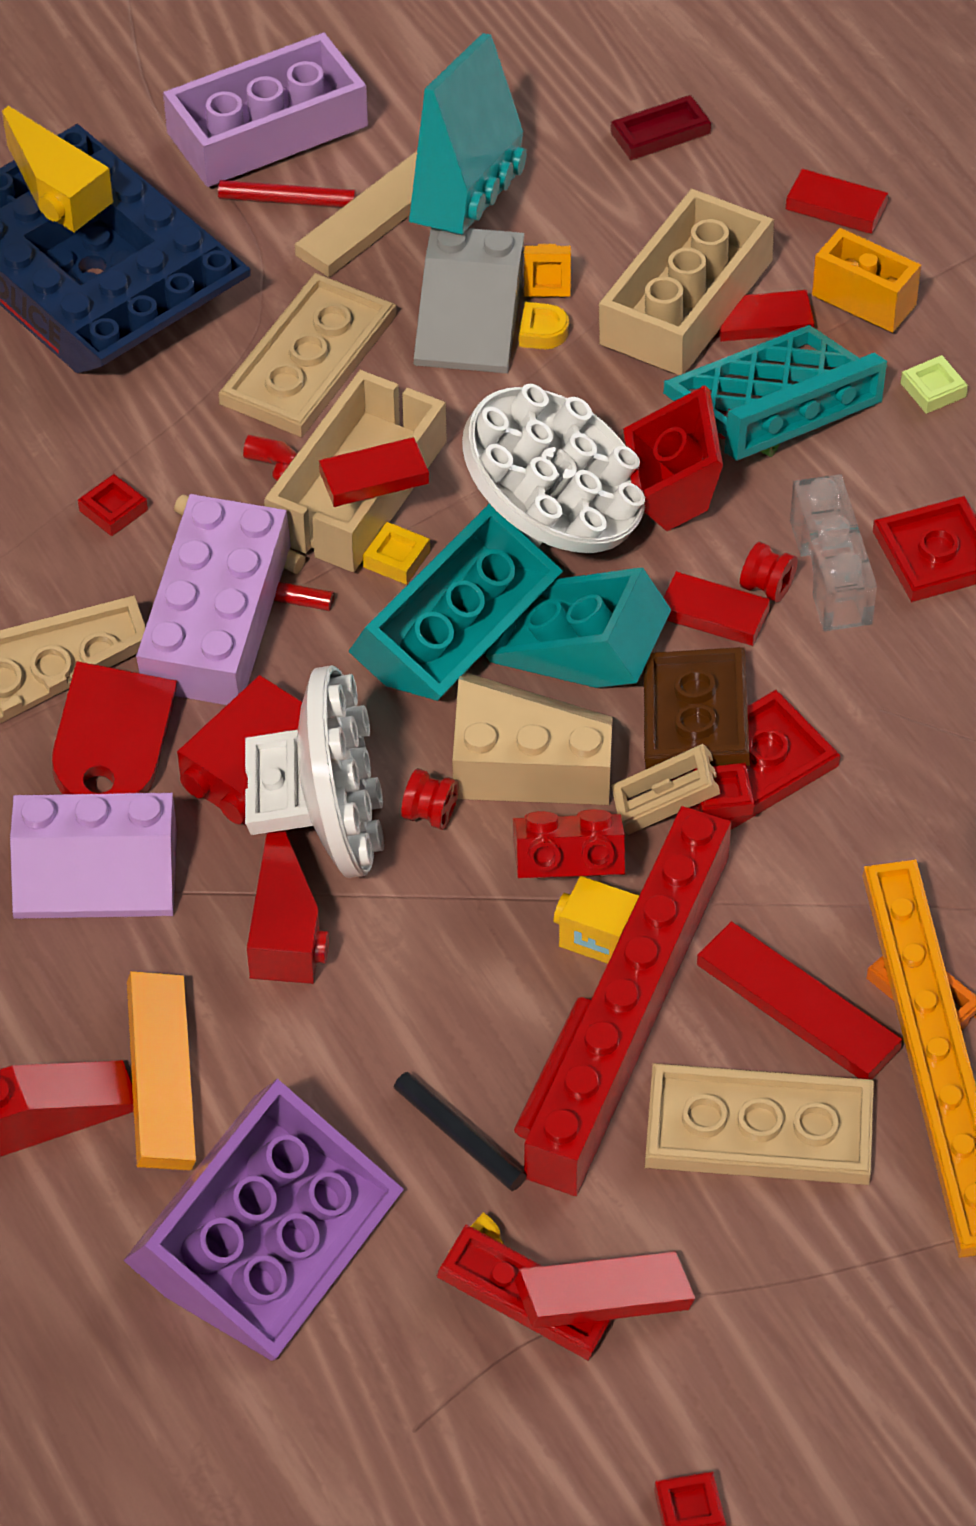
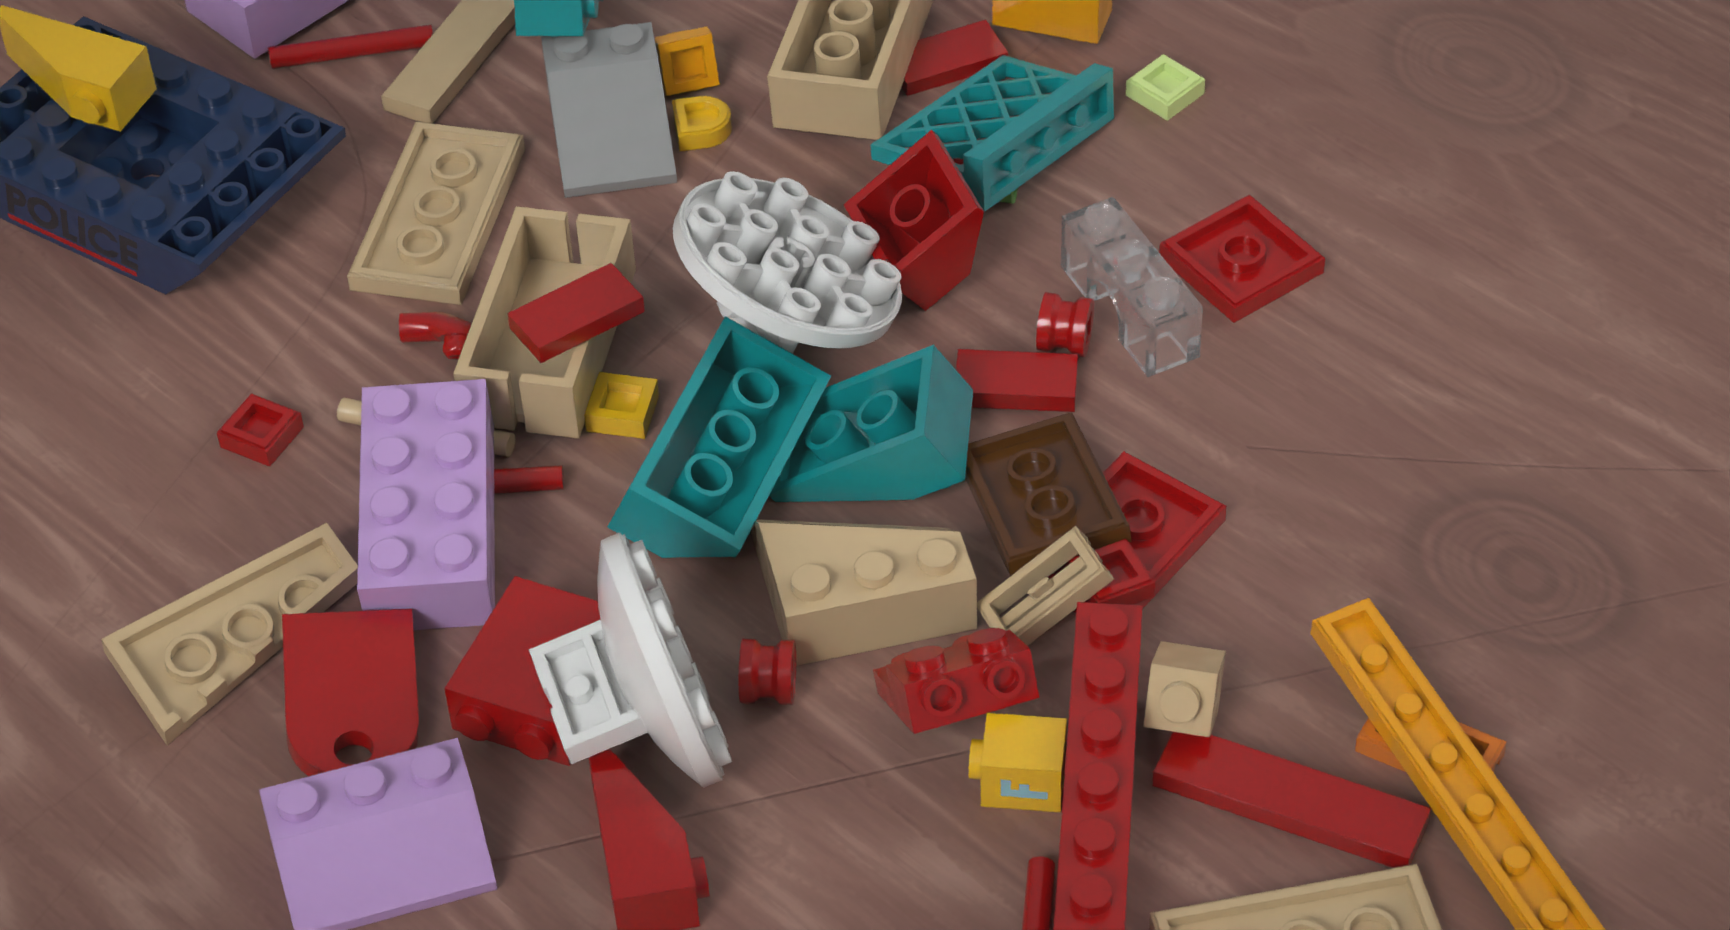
camera: 15 degrees left, 5 degrees down
none -> tan brick [1143,641,1226,737]

